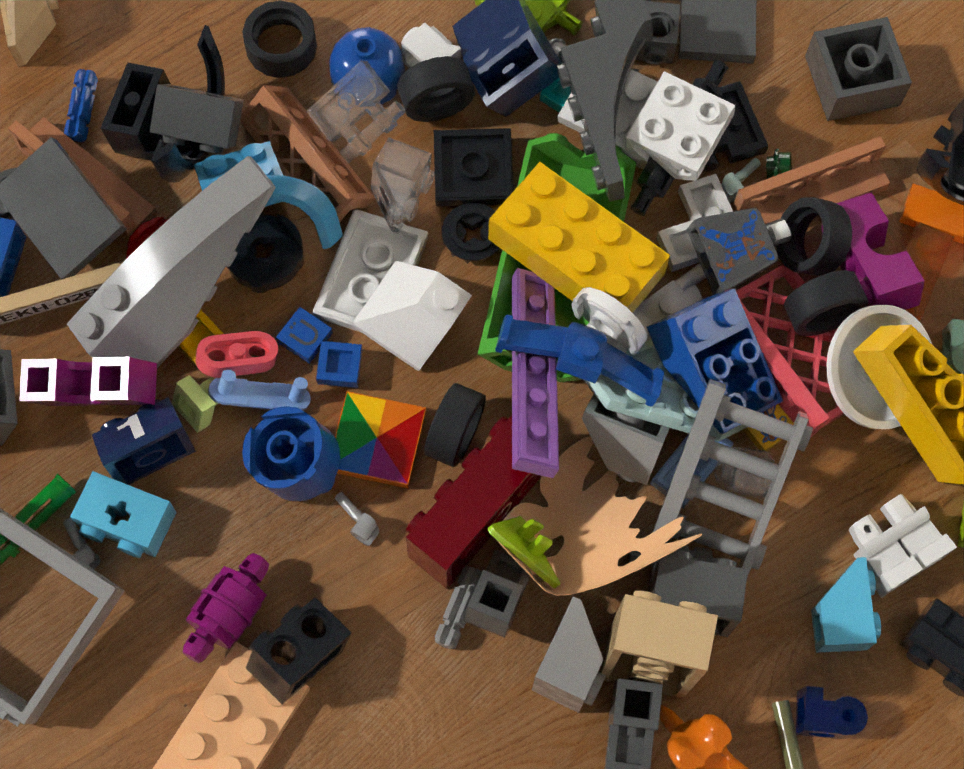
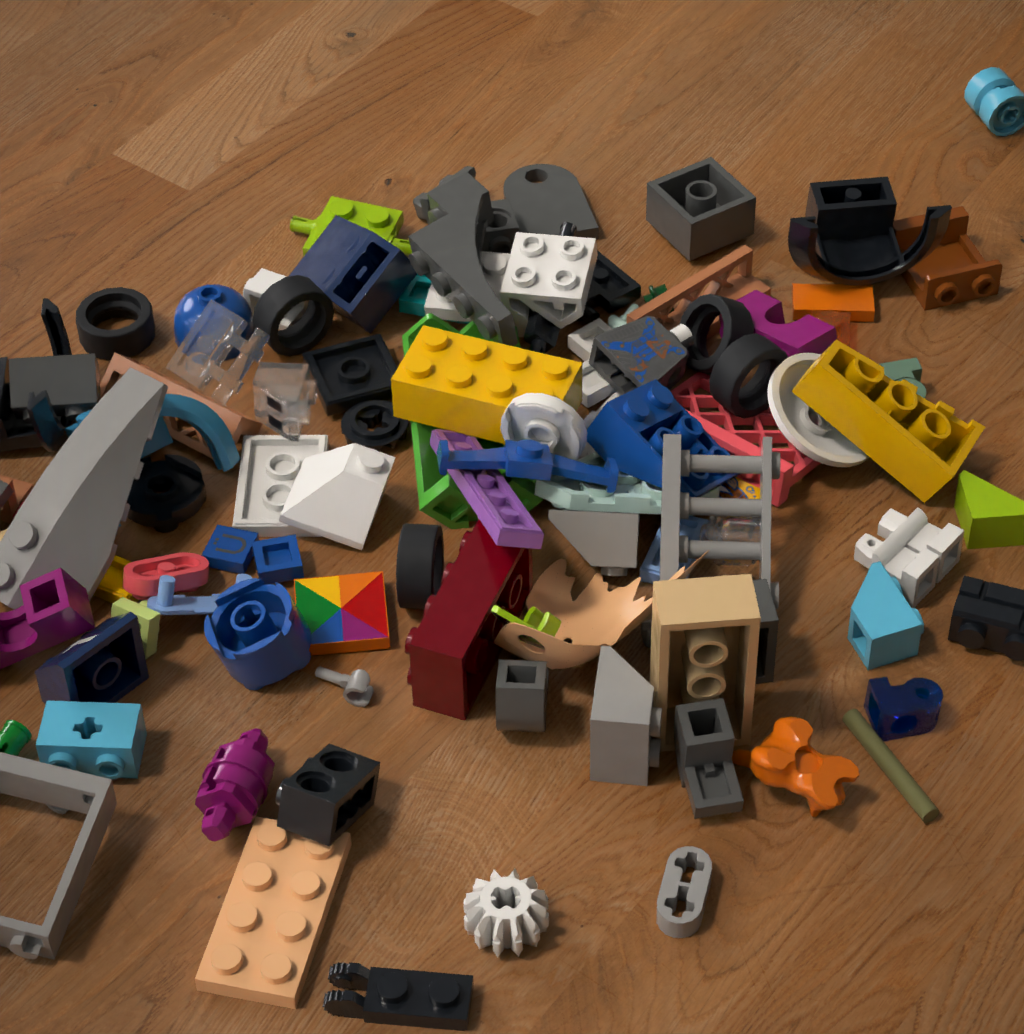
camera: 15 degrees left, 25 degrees down
light grey axle [435,566,482,649] -> none

